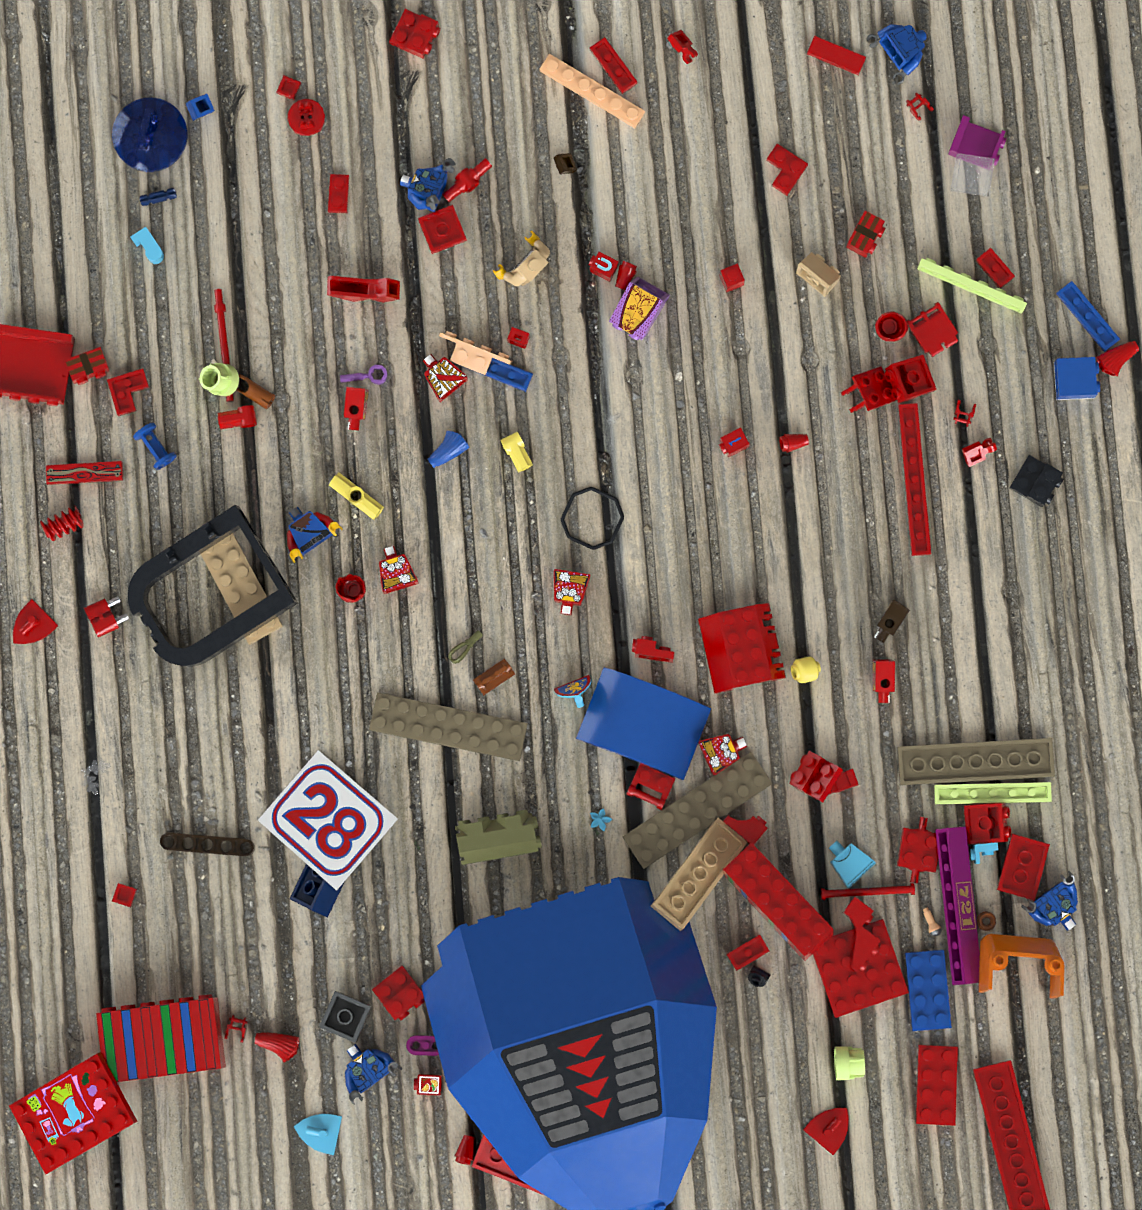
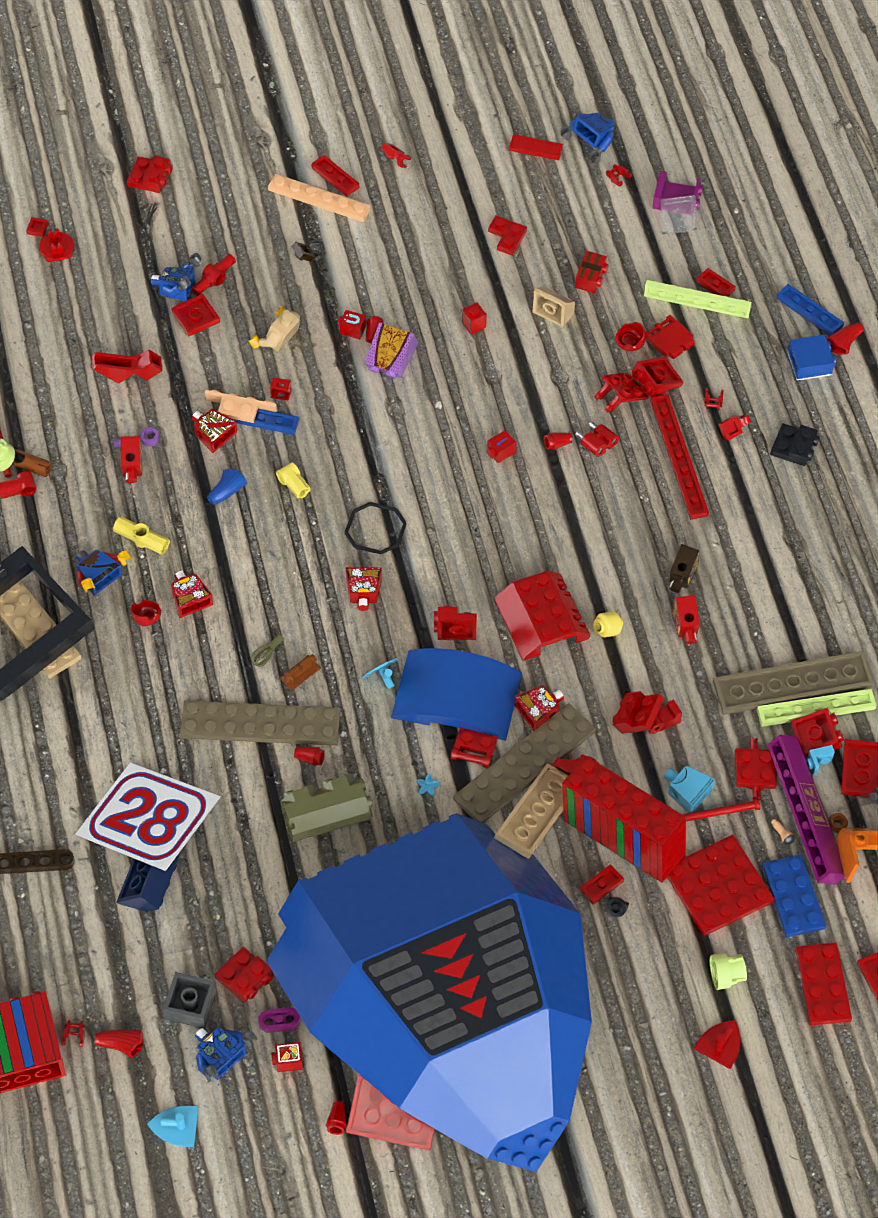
camera: 15 degrees left, 25 degrees down
red plate [328,174,350,214] -> none
red arch [842,897,881,972] -> none
none -> red cone [294,747,325,767]
none -> red piece [575,421,619,457]

